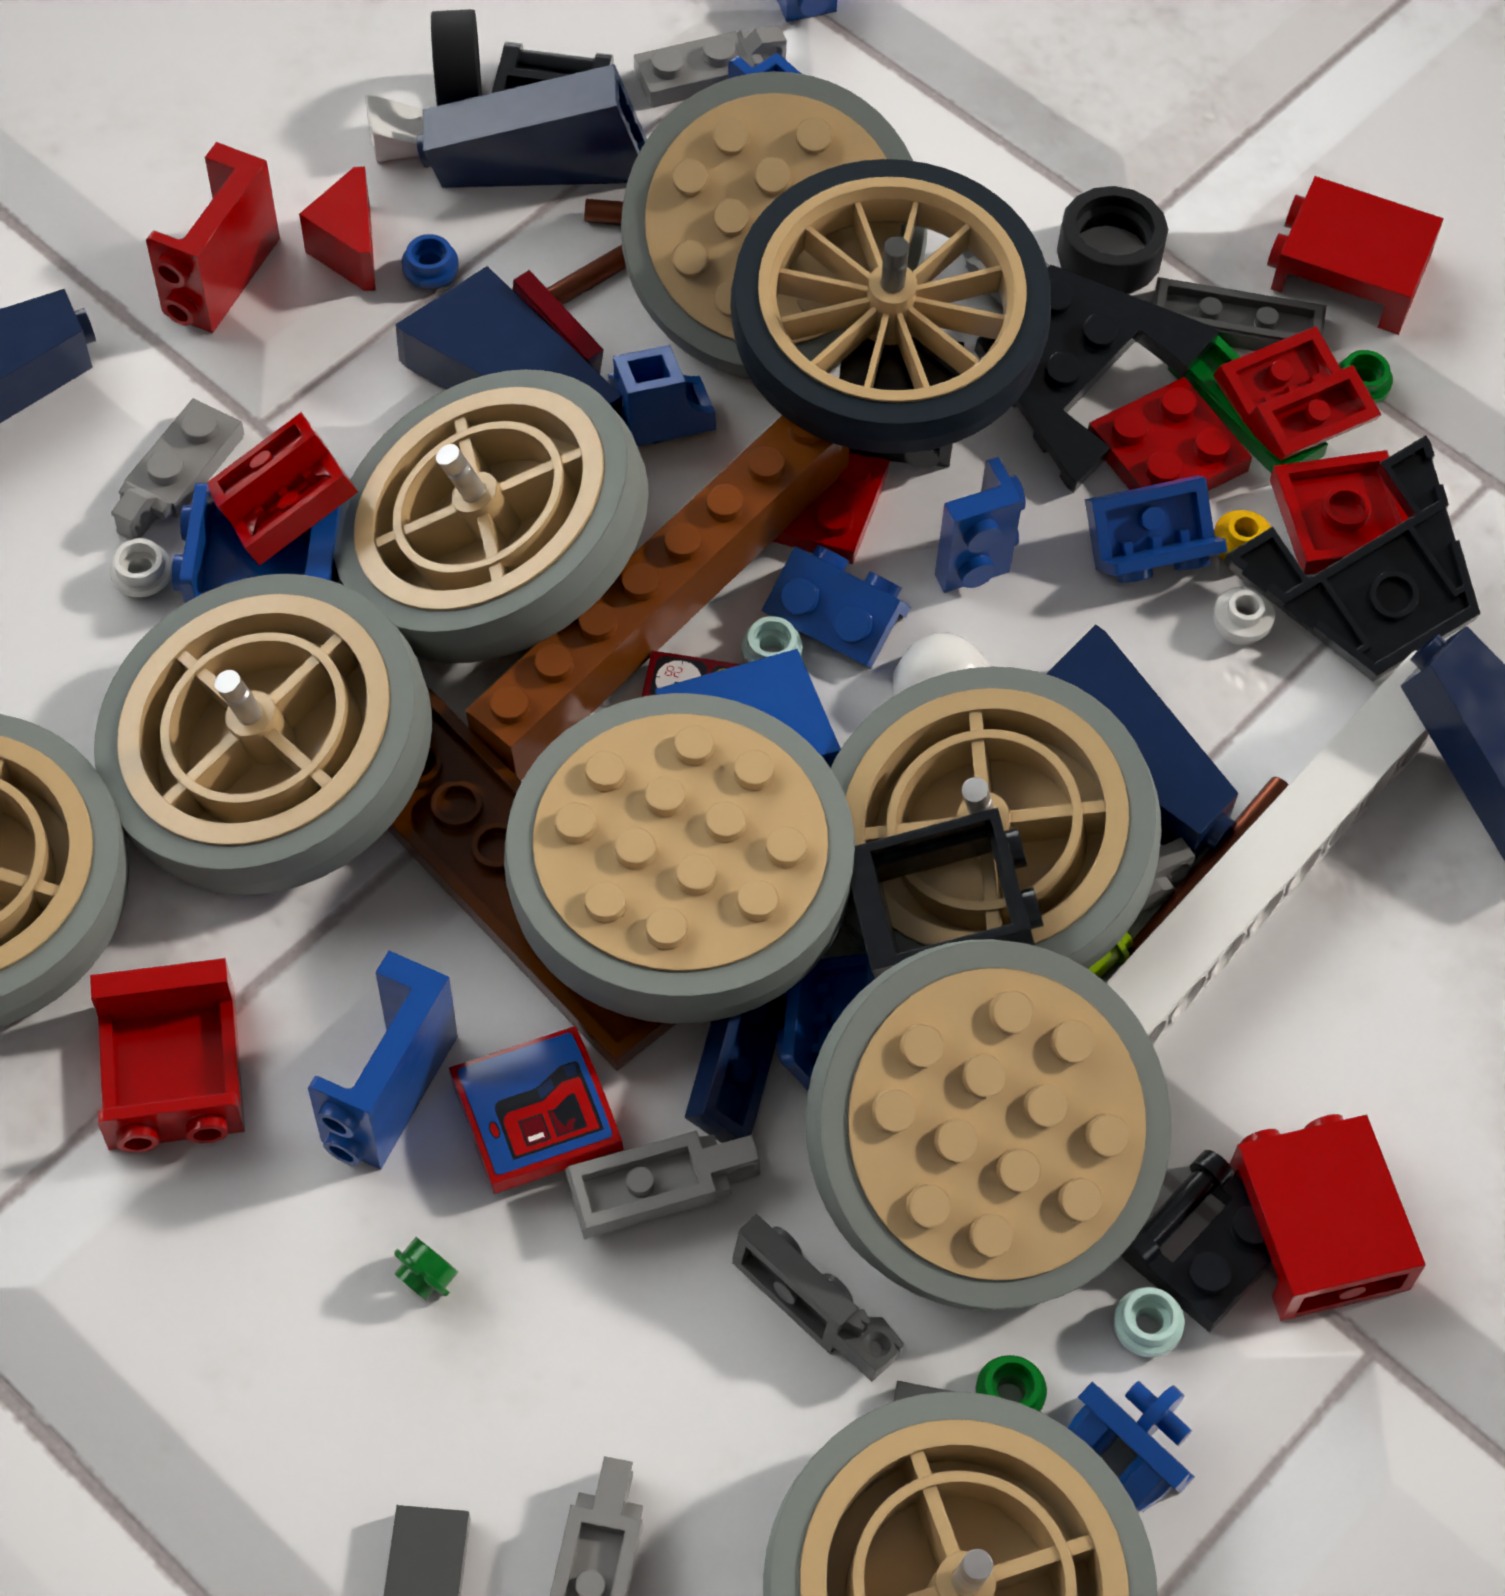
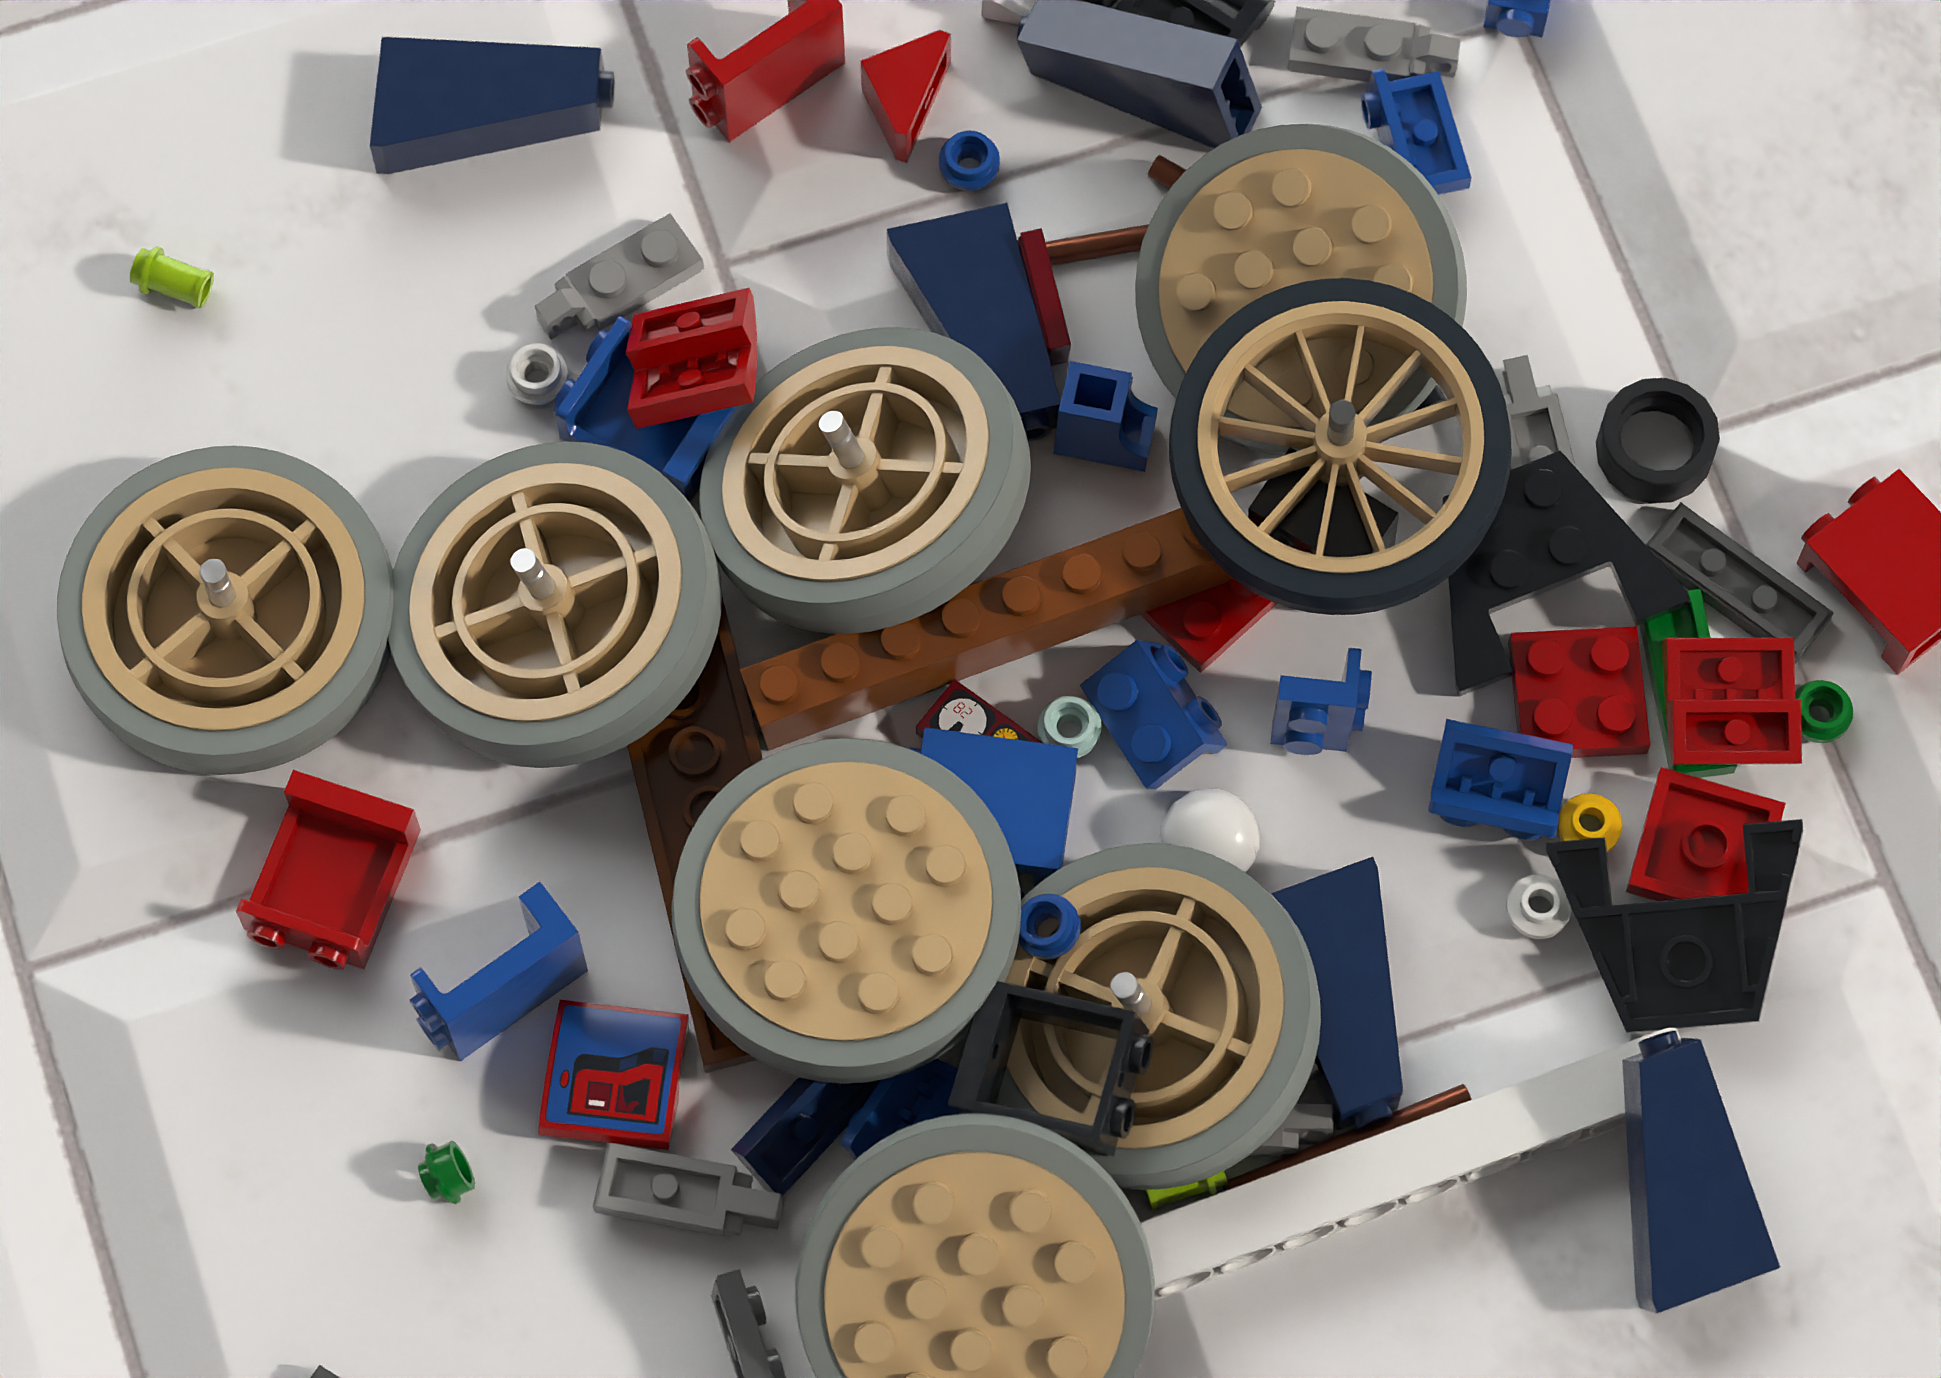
camera: 30 degrees right, 10 degrees up
none -> blue plate [1018,894,1081,959]

